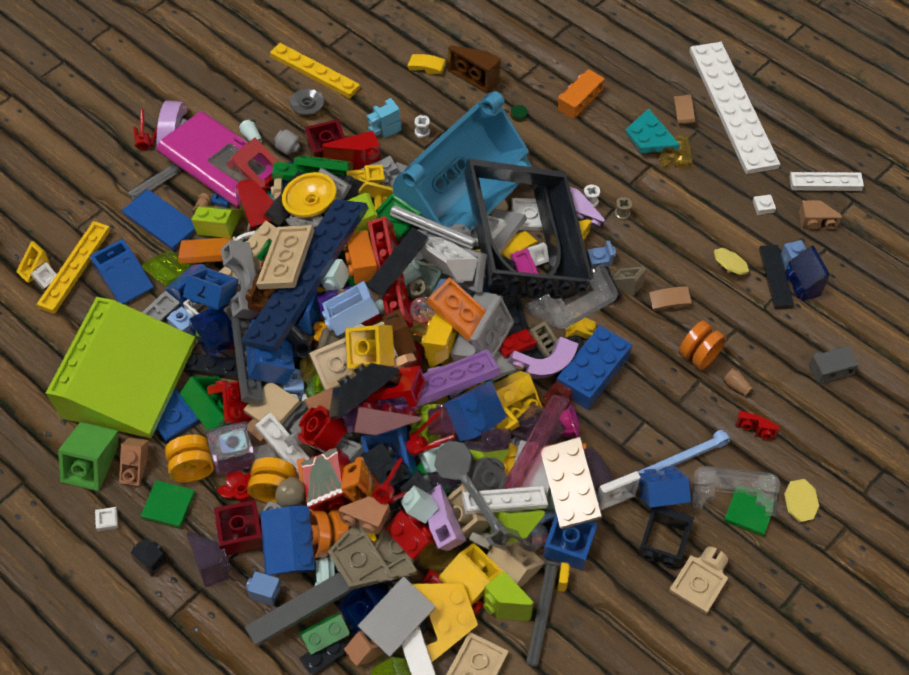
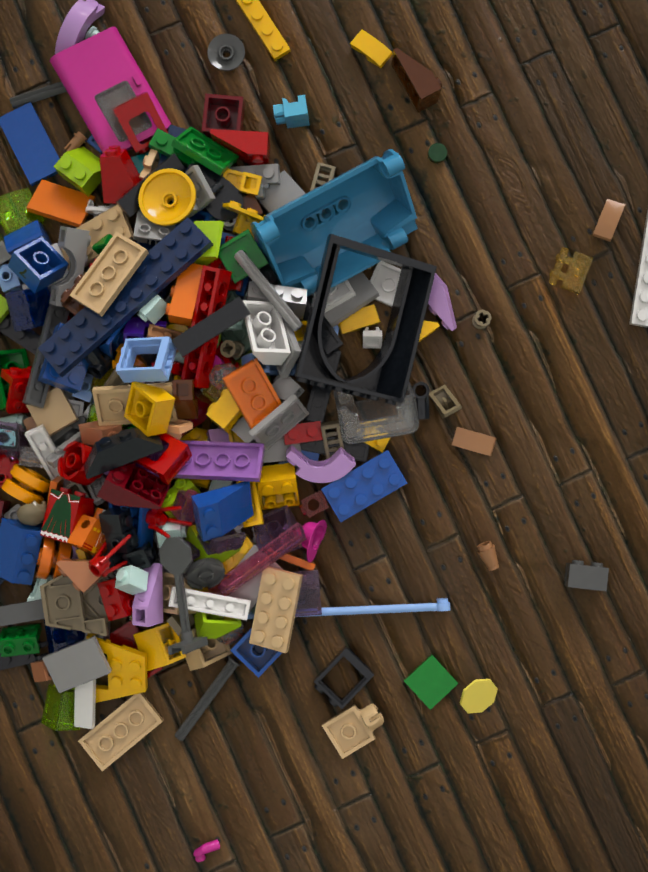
camera: 30 degrees right, 30 degrees up
red plant [133,109,158,151] -> none
light aqua cone [239,120,262,143] -> none
light grey head [274,129,301,155] -> none
white bush [415,115,430,138] -> none
lime slope [483,571,534,622] -> none
dark pink tile [510,248,539,274] -> none
orange brick [557,69,605,119] -> none
yellow tile [557,563,570,592] -> none
white bush [584,185,600,207] -> none
medium blue bracket [587,240,616,268] -> none
white tile [597,471,640,511] -> none
teal wing [625,109,680,153] -> none
blue brick [638,466,691,507] -> none
orange wheel [678,320,727,370] -> none
clear windscreen [693,466,780,516] -> none
light yellow piece [714,248,749,275] -> none
red slope [735,411,779,440] -> none
white plate [752,195,776,215] -> none
black tile [759,245,794,310] -> none
medium blue brick [781,240,809,271] -> none
clear blue slope [785,245,830,301] -> none

